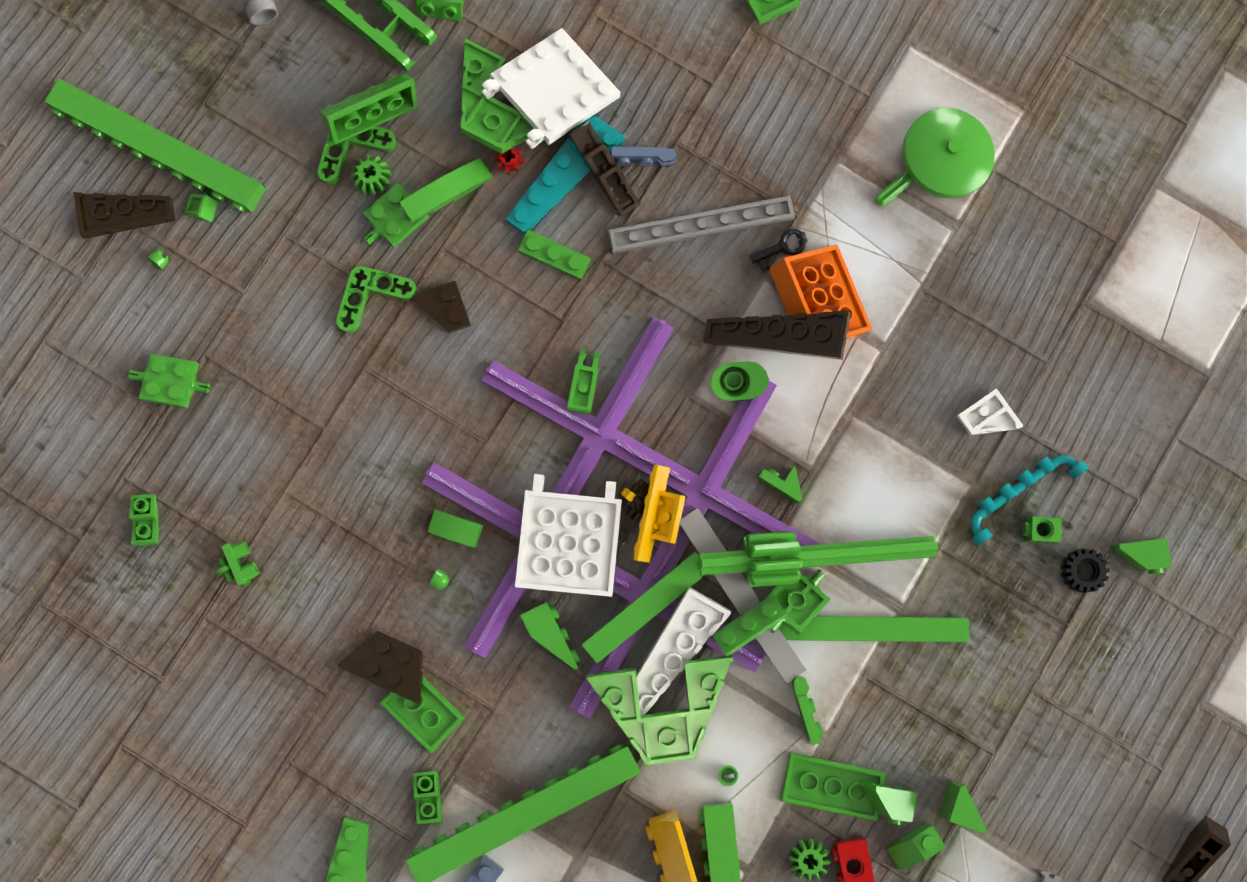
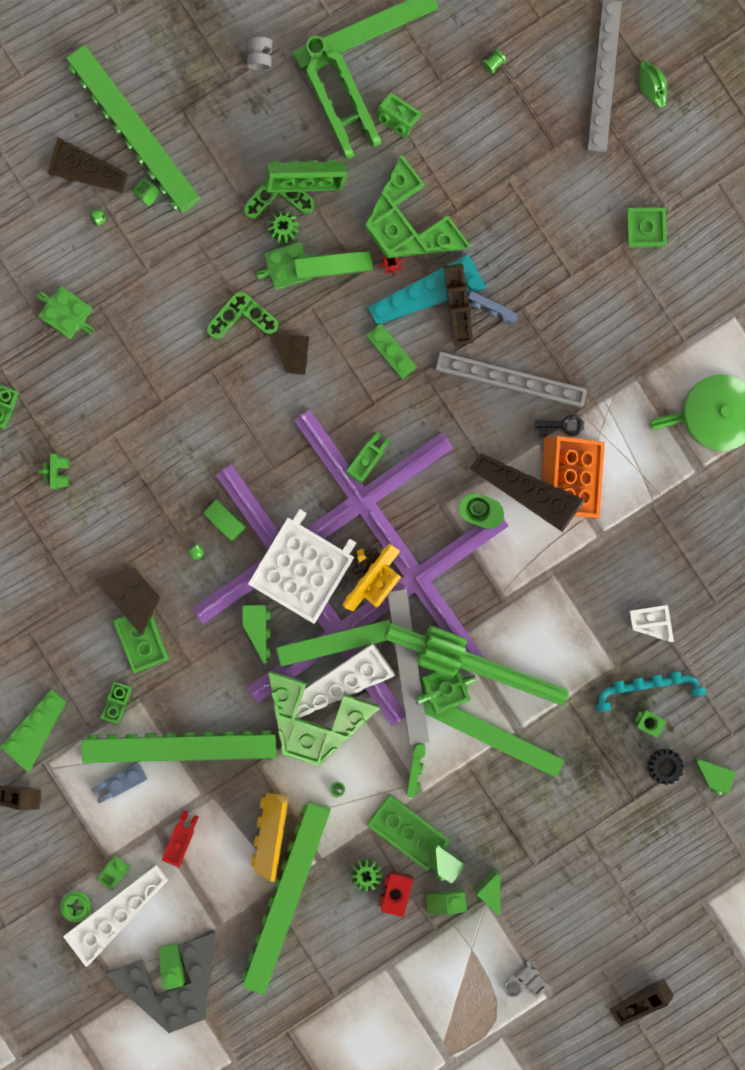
camera: 20 degrees right, 5 degrees up
white plate [481,28,621,149] -> none
bright green plate [713,594,788,657] -> none
bright green slope [757,466,802,504] -> none

